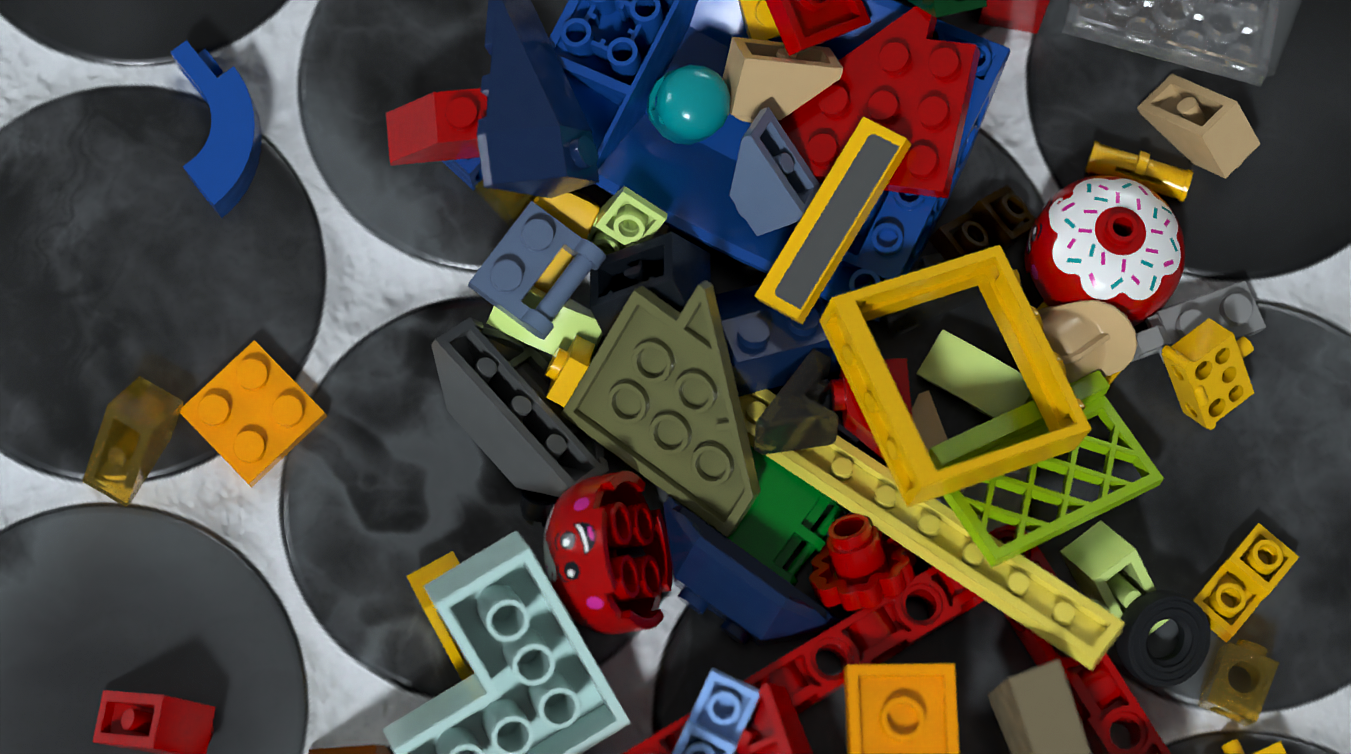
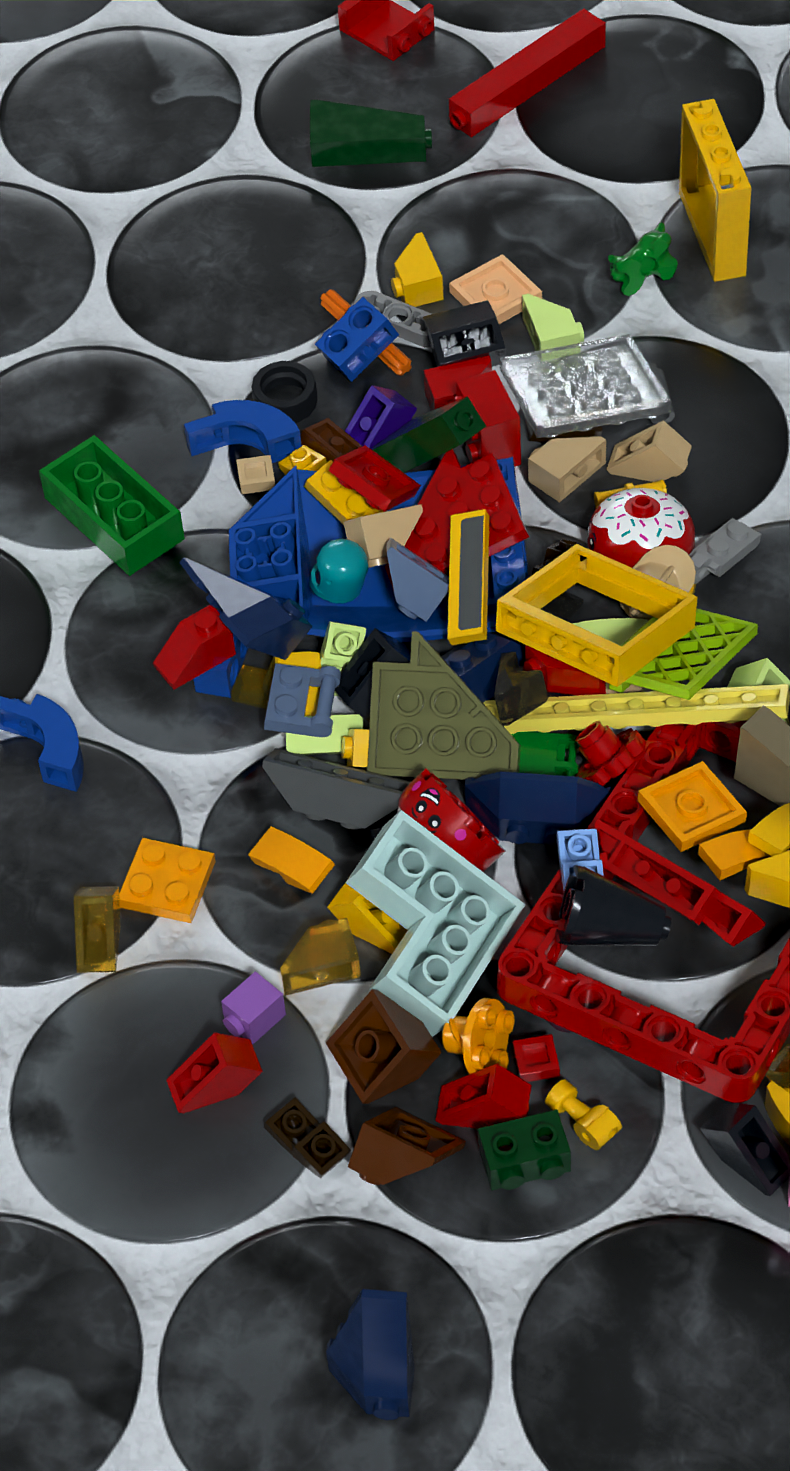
camera: 25 degrees left, 25 degrees down
yellow piece [1161,318,1254,430] -> none
none -> medium lavender brick [221,971,286,1045]
none -> light orange slope [248,826,335,894]
none -> clear yellow slope [280,918,361,996]
none -> tan slope [528,436,606,502]

